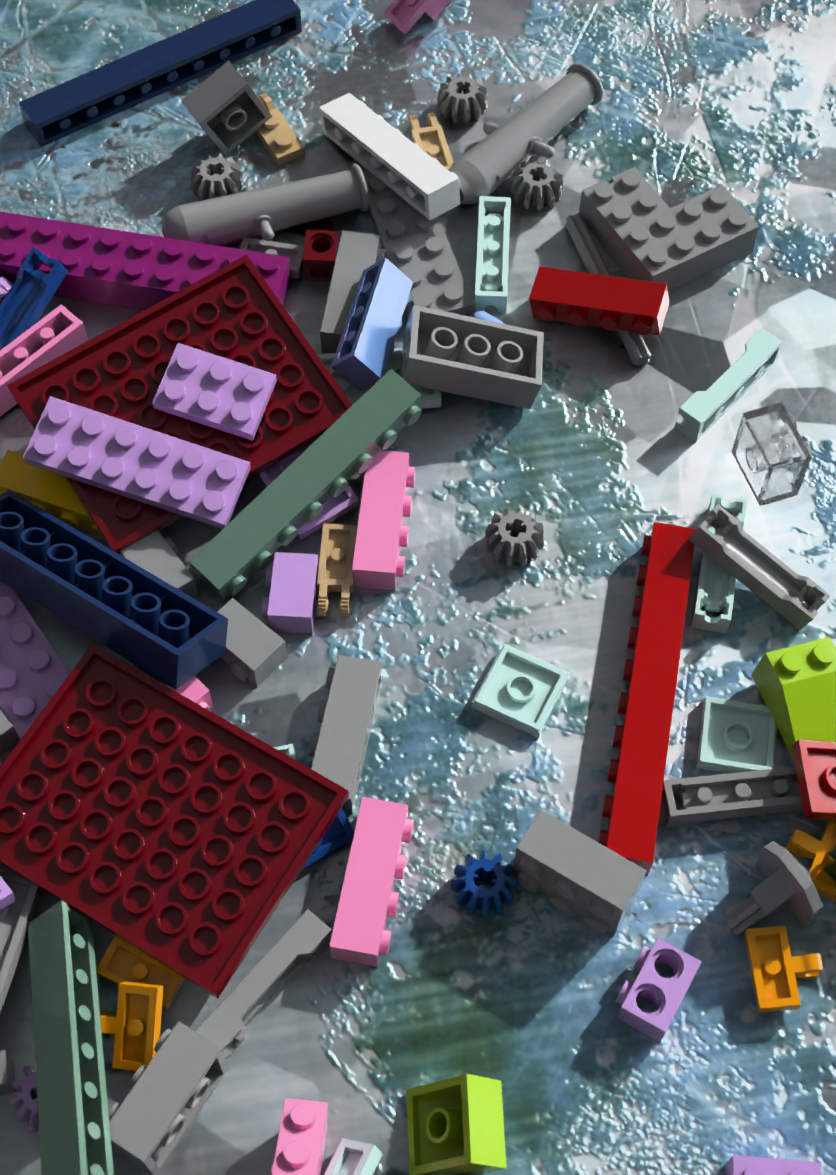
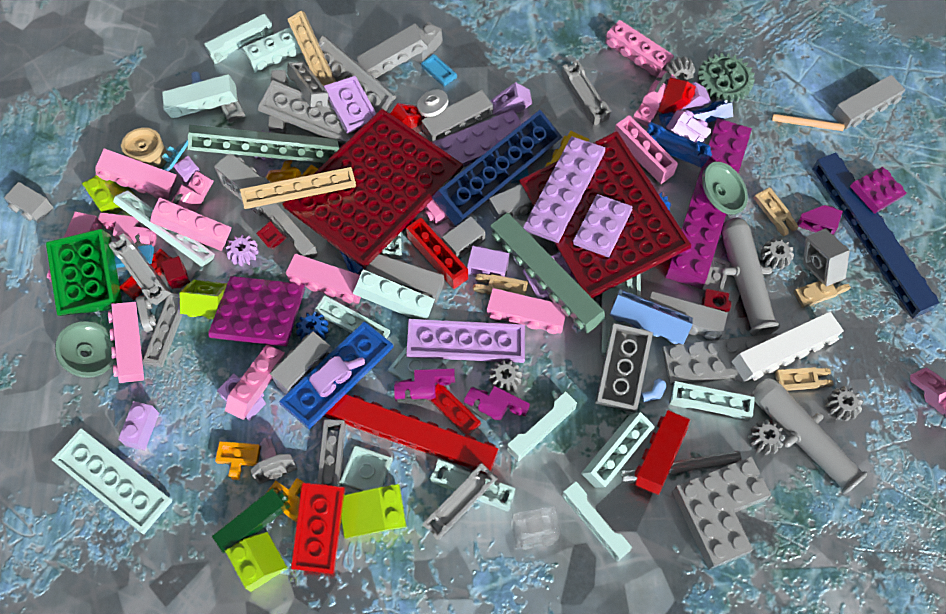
camera: 100 degrees right, 5 degrees up
none -> magenta plate [208,276,305,346]
none -> bright pink brick [225,344,285,420]
none -> lavender gear [226,234,259,267]
none -> tan plate [240,167,356,209]
none -> dark red brick [256,221,287,250]
none -> blue plate [279,321,393,429]
none -> lavender beam [309,356,365,397]
none -> light aqua plate [314,295,390,339]
none -> light aqua brick [353,269,435,320]
none -> magenta plate [394,369,455,405]
none -> red brick [406,217,468,290]
none -> lavender plate [407,319,525,363]
none -> red tile [429,383,481,435]
none -> magenta plate [464,386,530,421]
none -> light aqua piece [507,392,577,461]
none -> light aqua brick [581,412,655,488]
none -> sand green dish [702,162,748,215]
none -> tan hinge [753,187,798,236]
none -> magenta slope [796,205,843,235]
none -> magenta plate [850,166,907,214]

